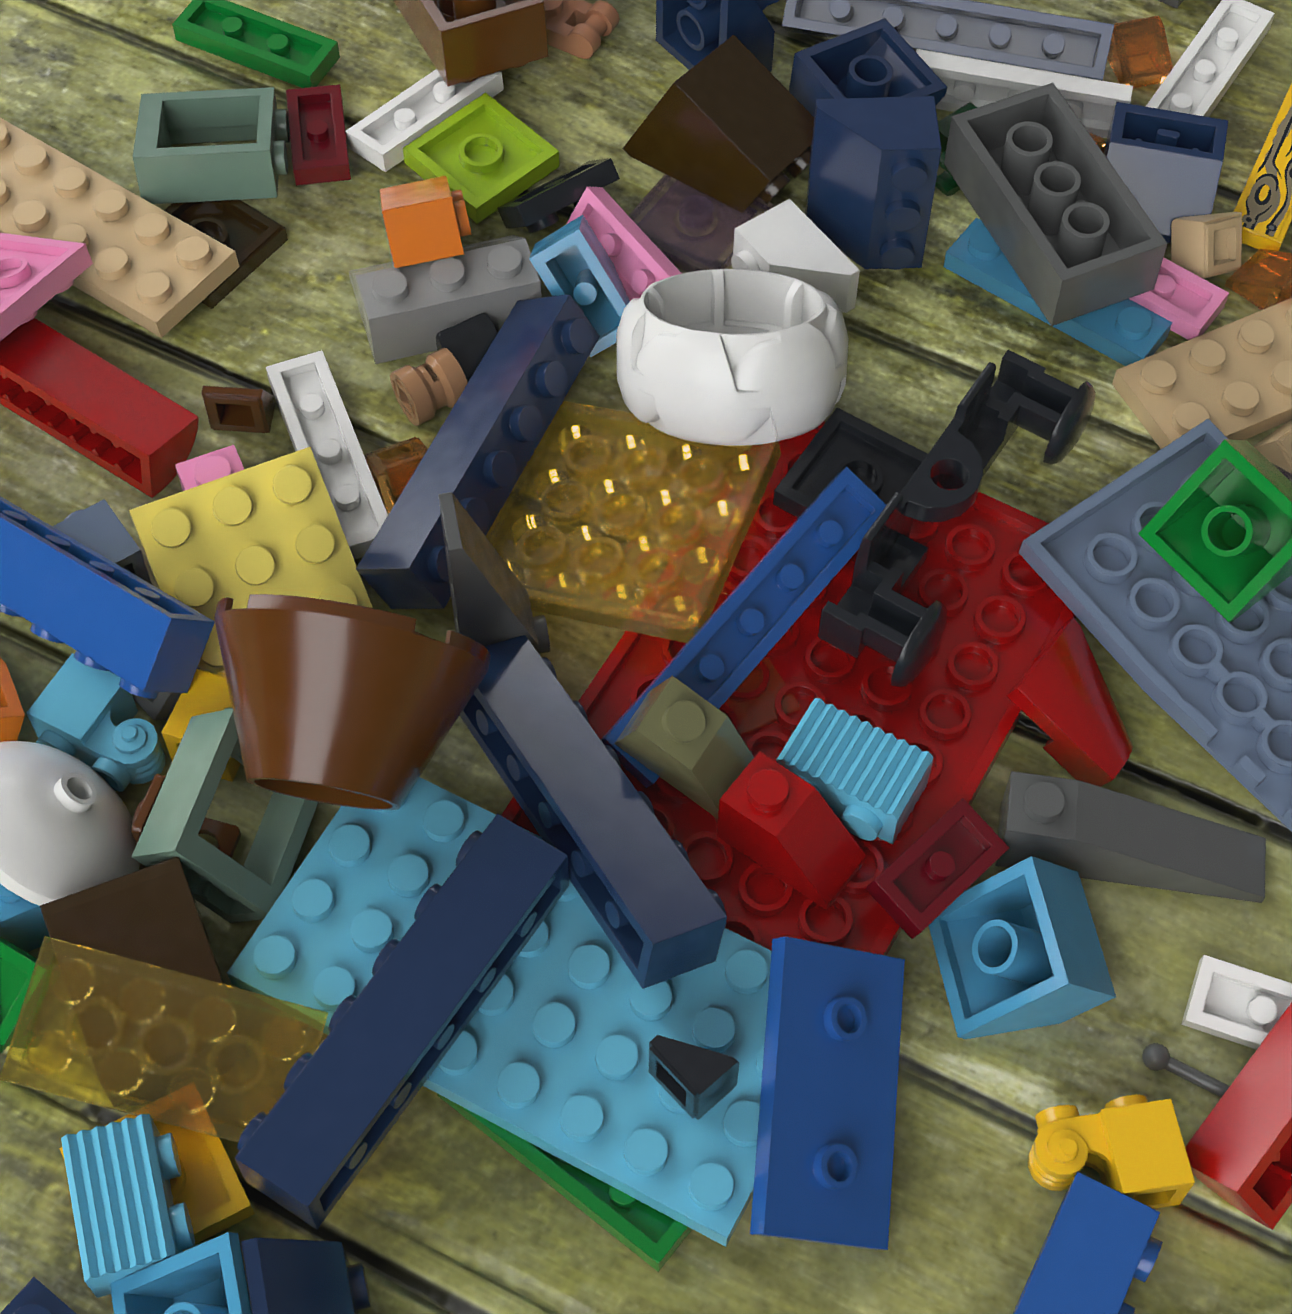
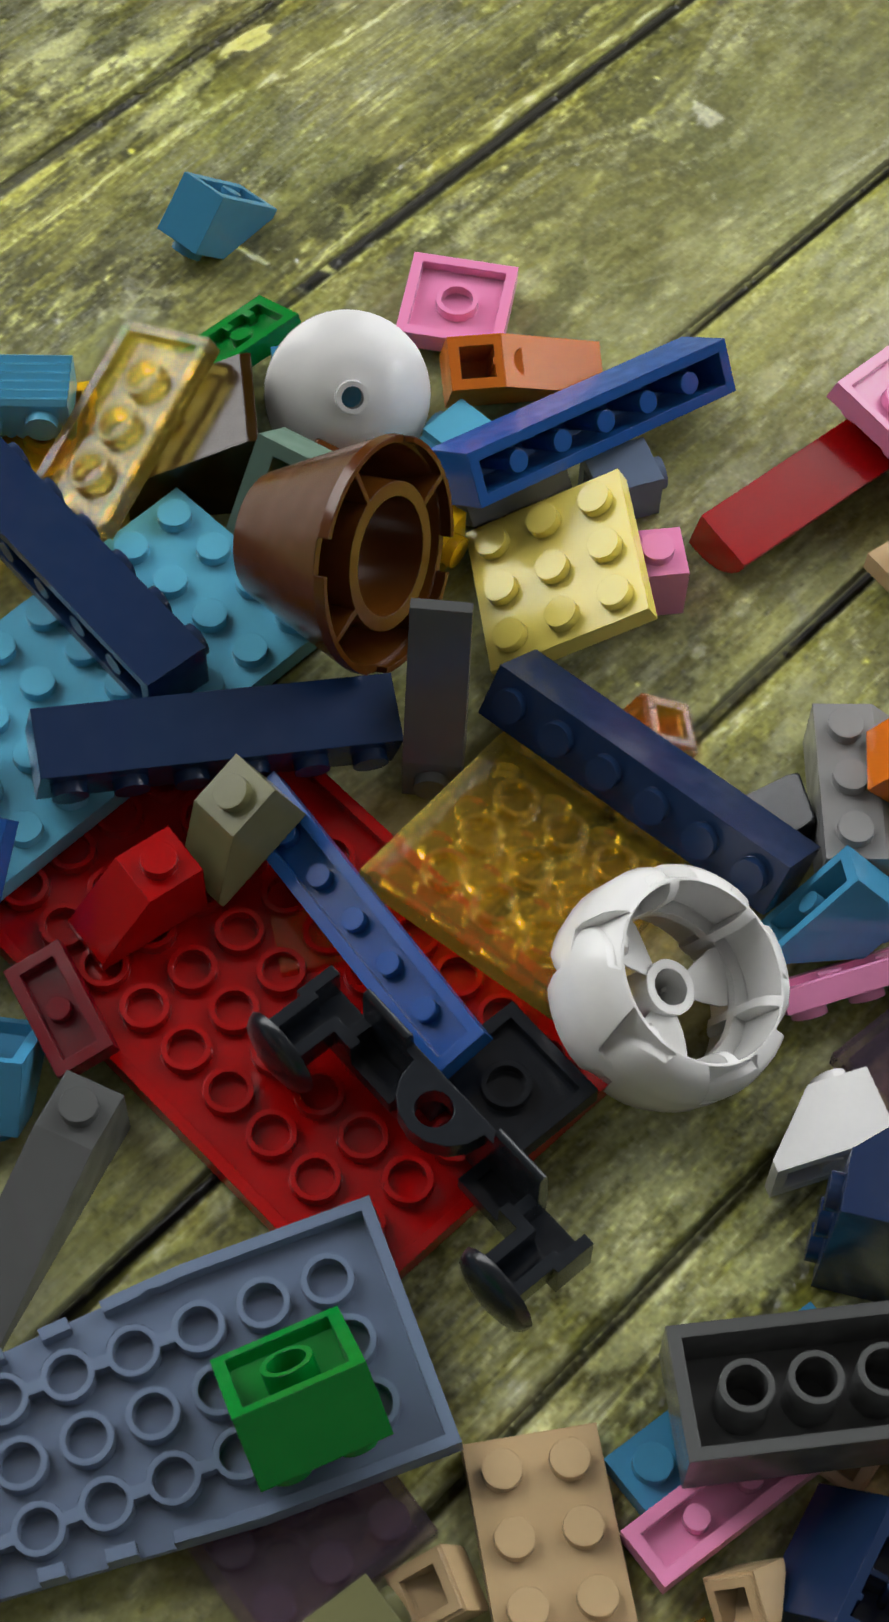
camera: 105 degrees right, 0 degrees up
reddish brown slope [202,386,276,433] -> none
white plate [266,350,388,559] -> none
medium nougat wheel [390,348,468,426] -> none
medium azure brick [776,698,934,844] -> none
red slope [1007,617,1133,787] -> none

